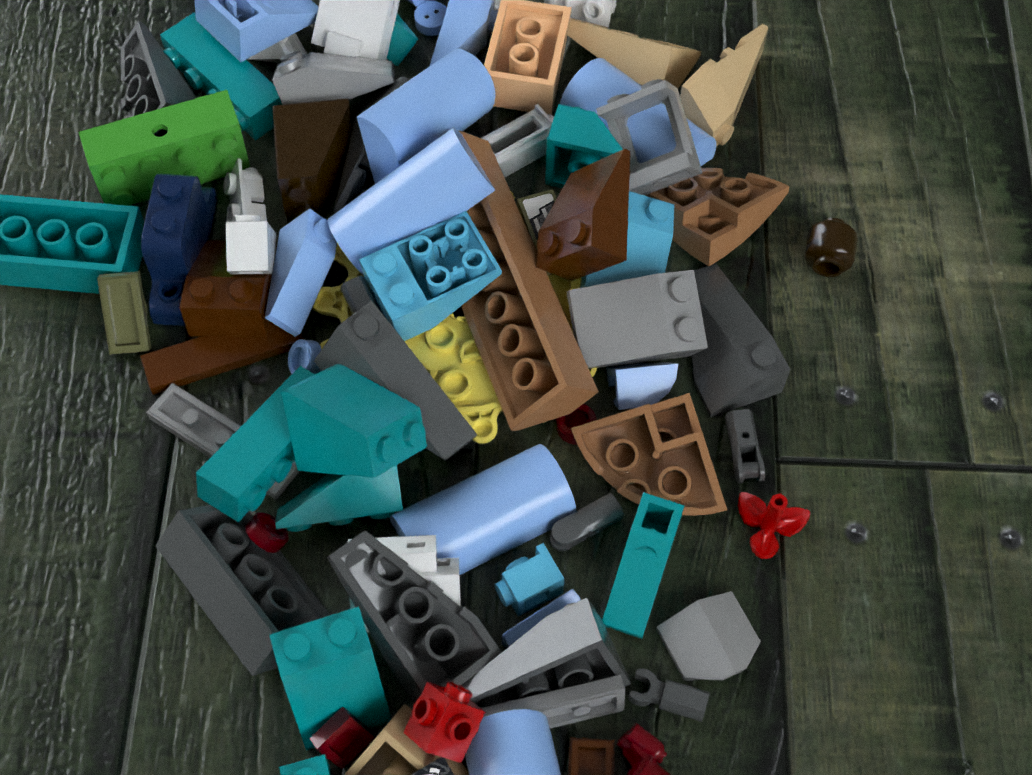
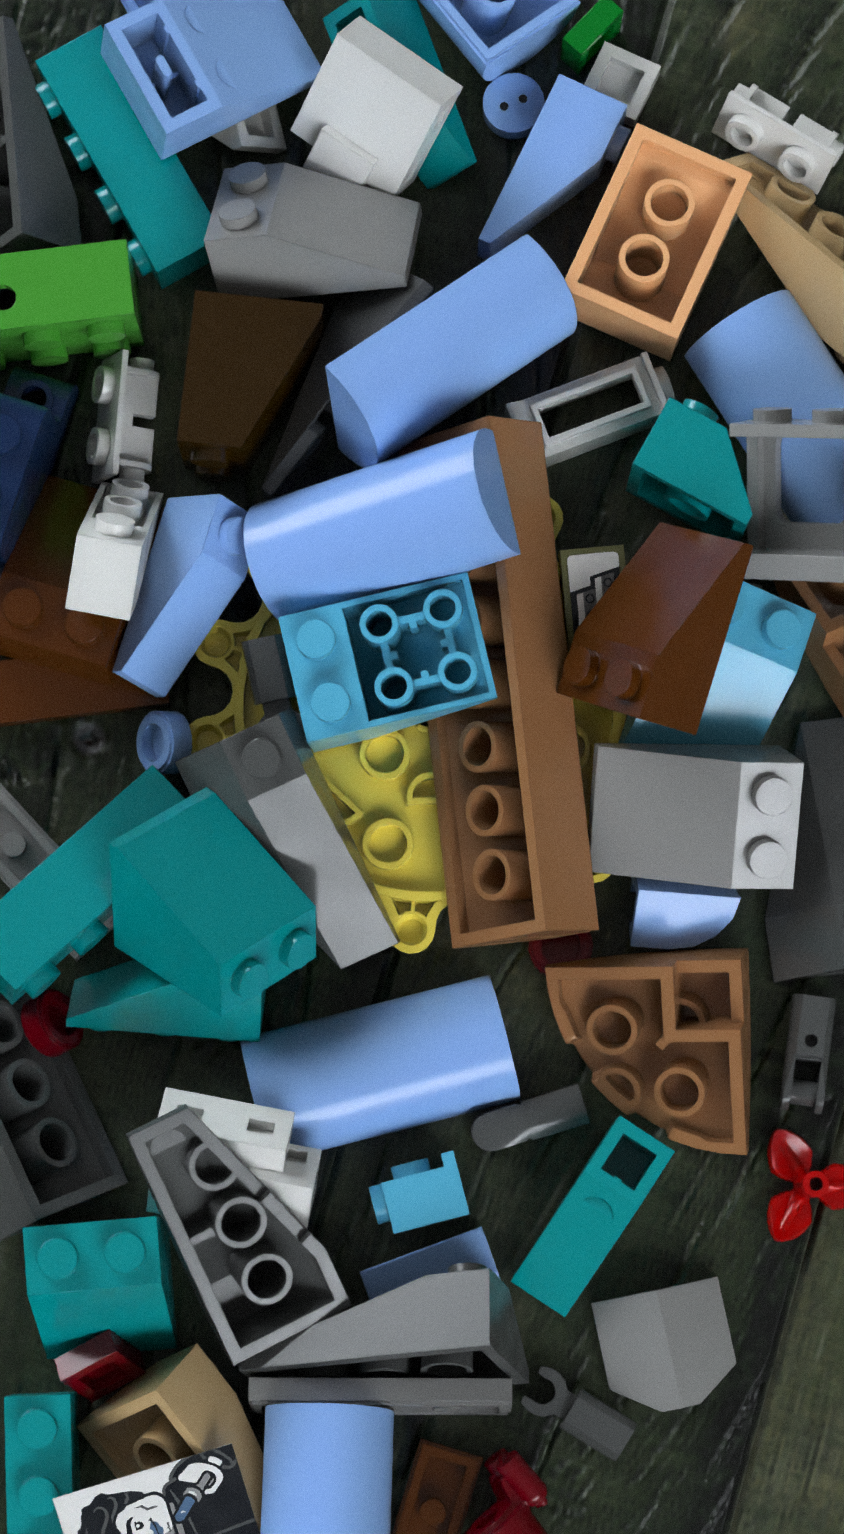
camera: 15 degrees right, 20 degrees up
red brick [403,682,485,763] -> none

